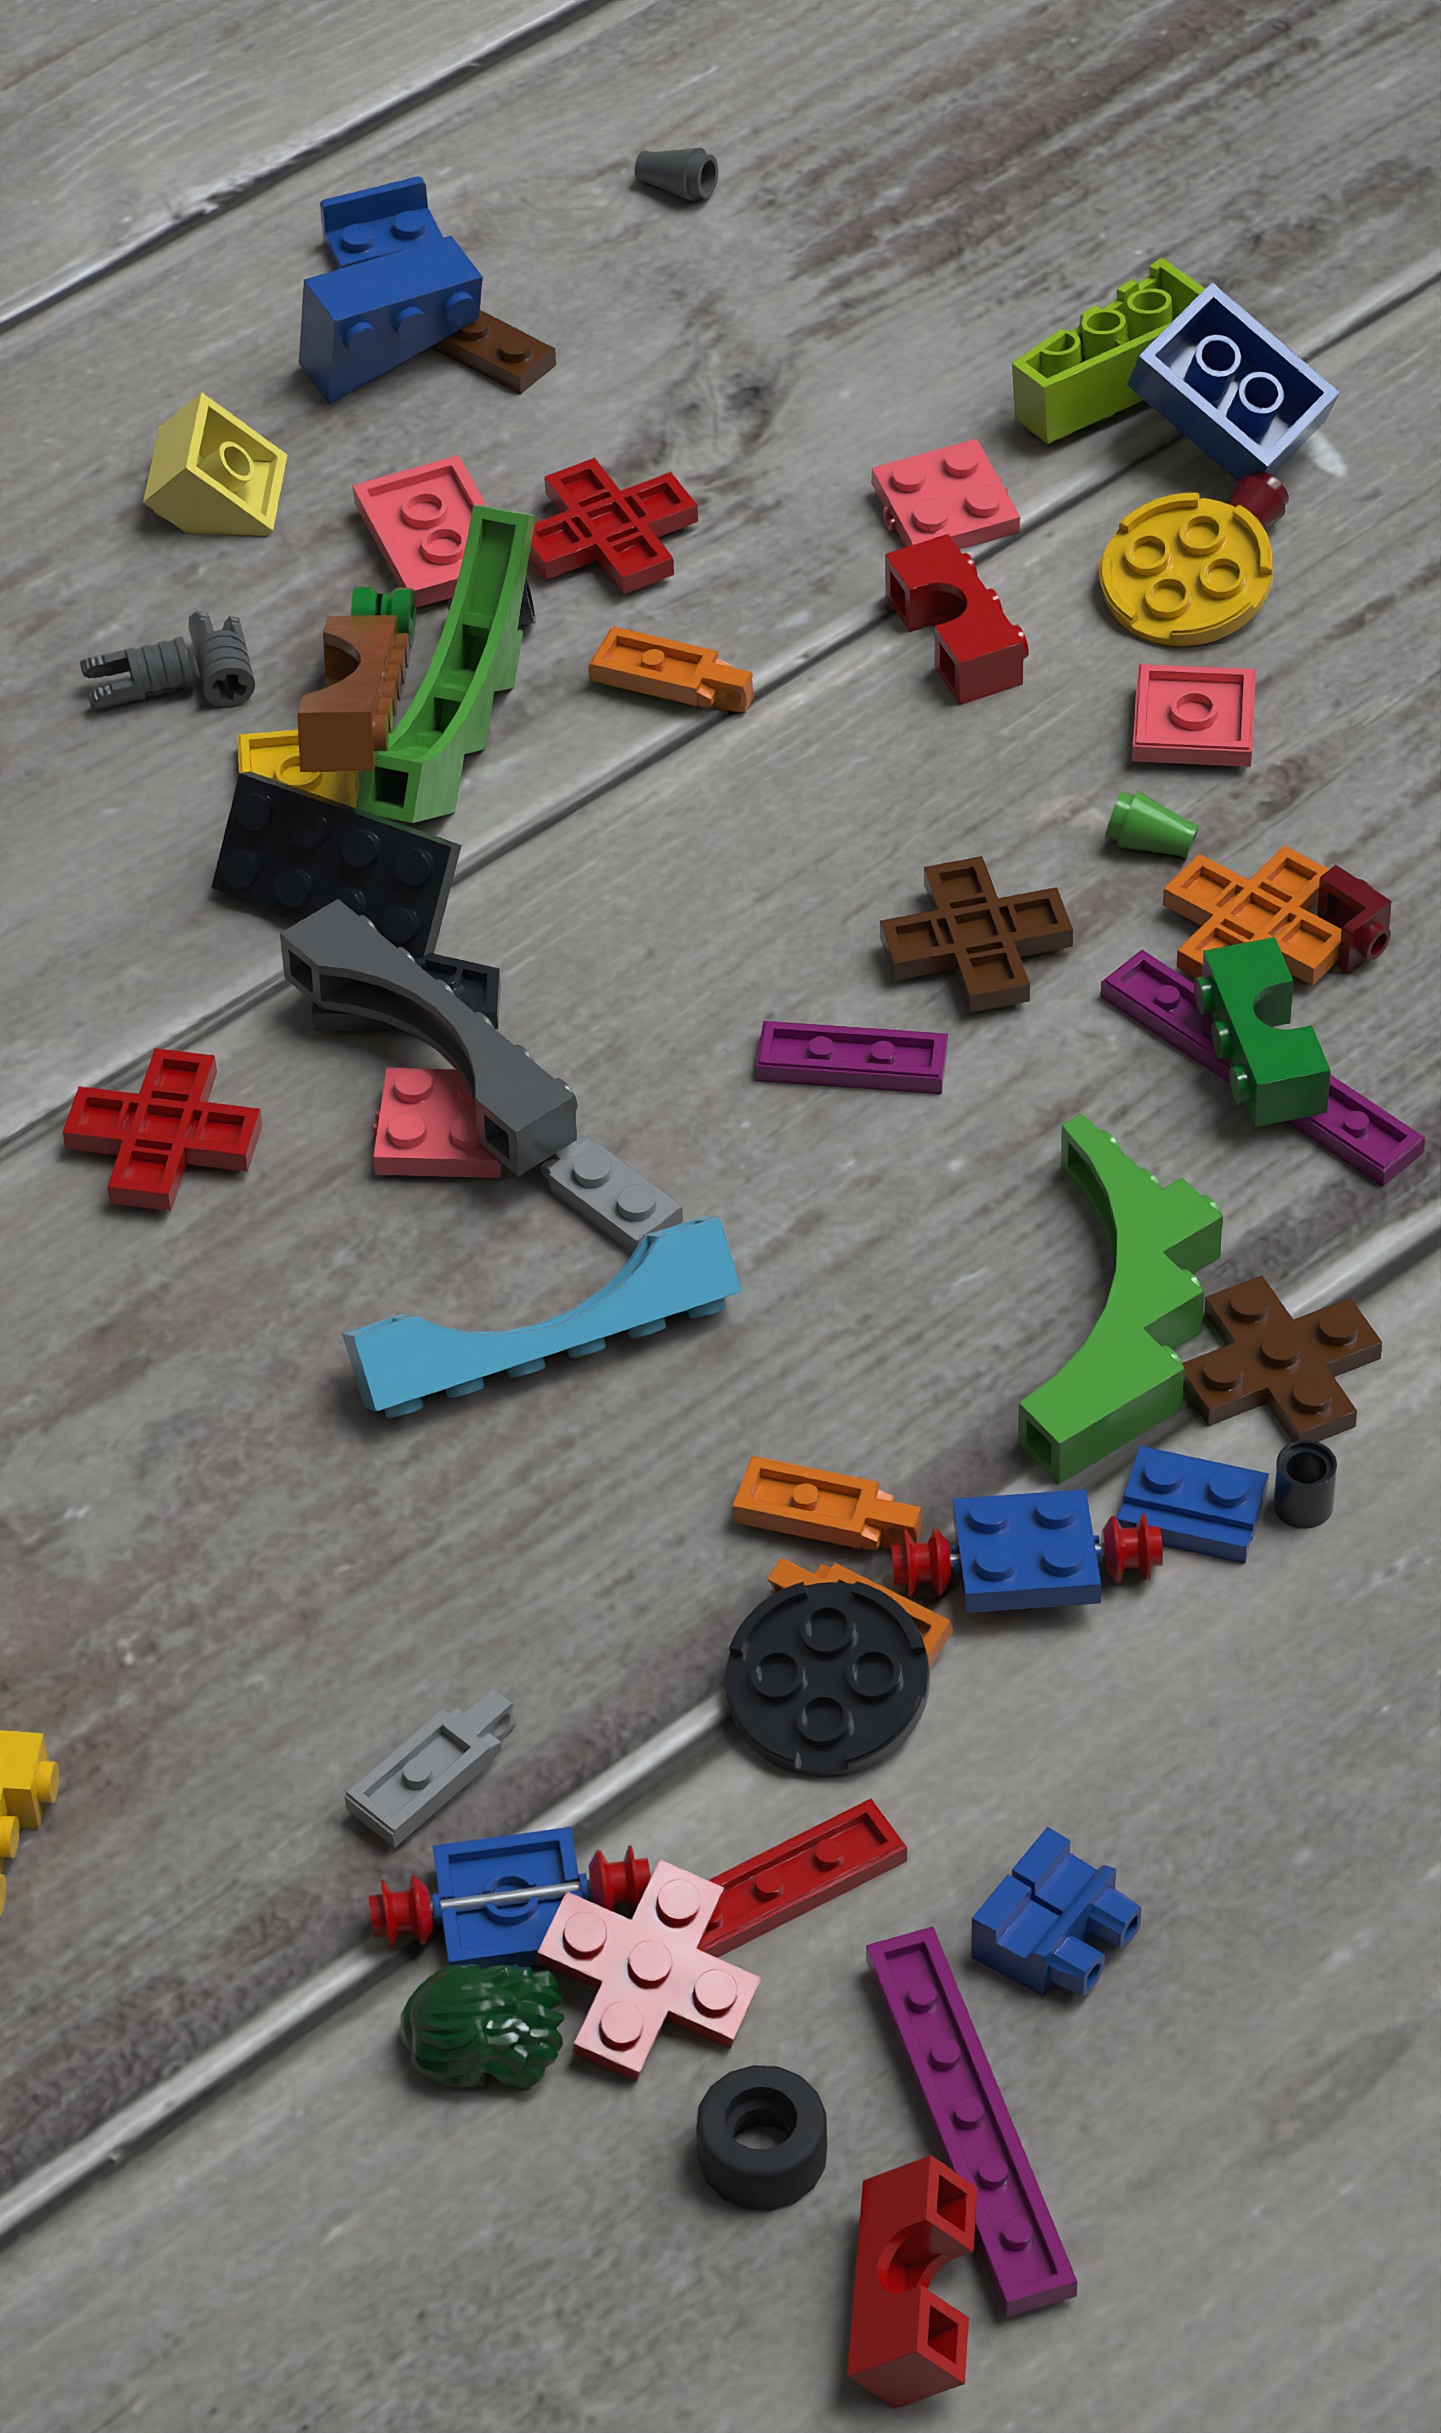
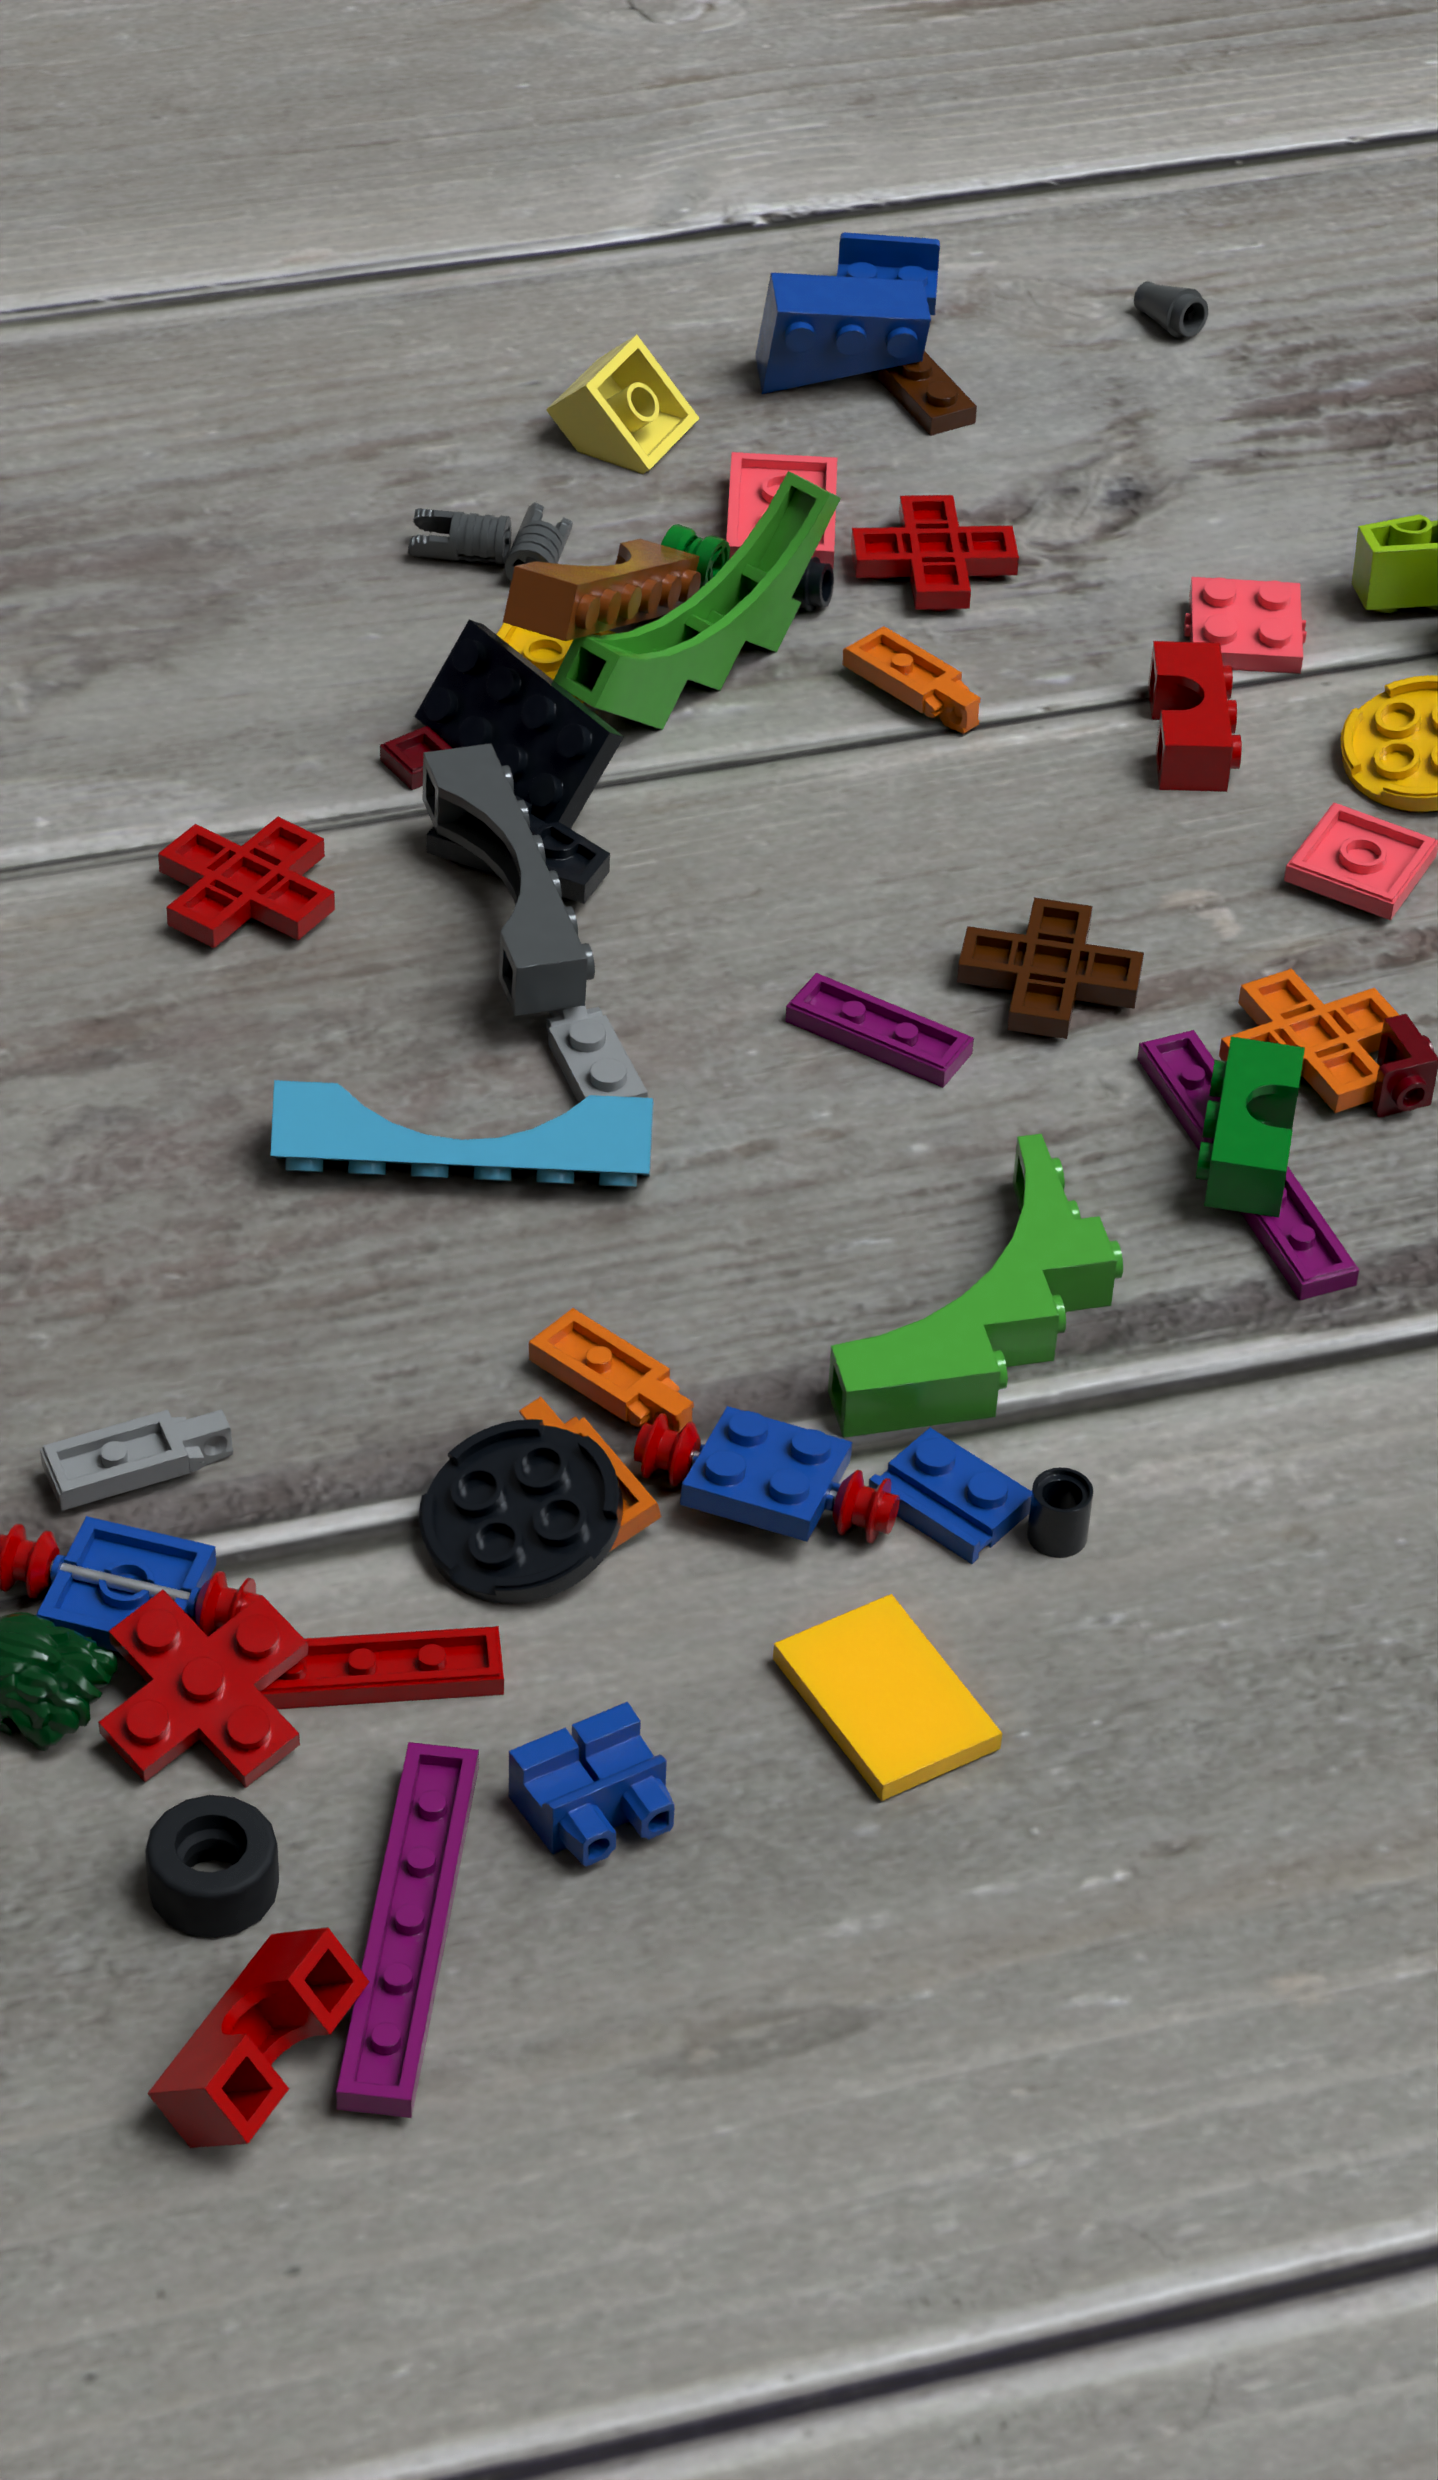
camera: 20 degrees right, 5 degrees down
coral plate [373,1068,502,1178] -> none
bright green cone [1105,791,1199,859] -> none
reddish brown plate [1182,1275,1382,1442] -> none
none -> dark red tile [380,726,452,790]
none -> yellow tile [773,1594,1002,1801]

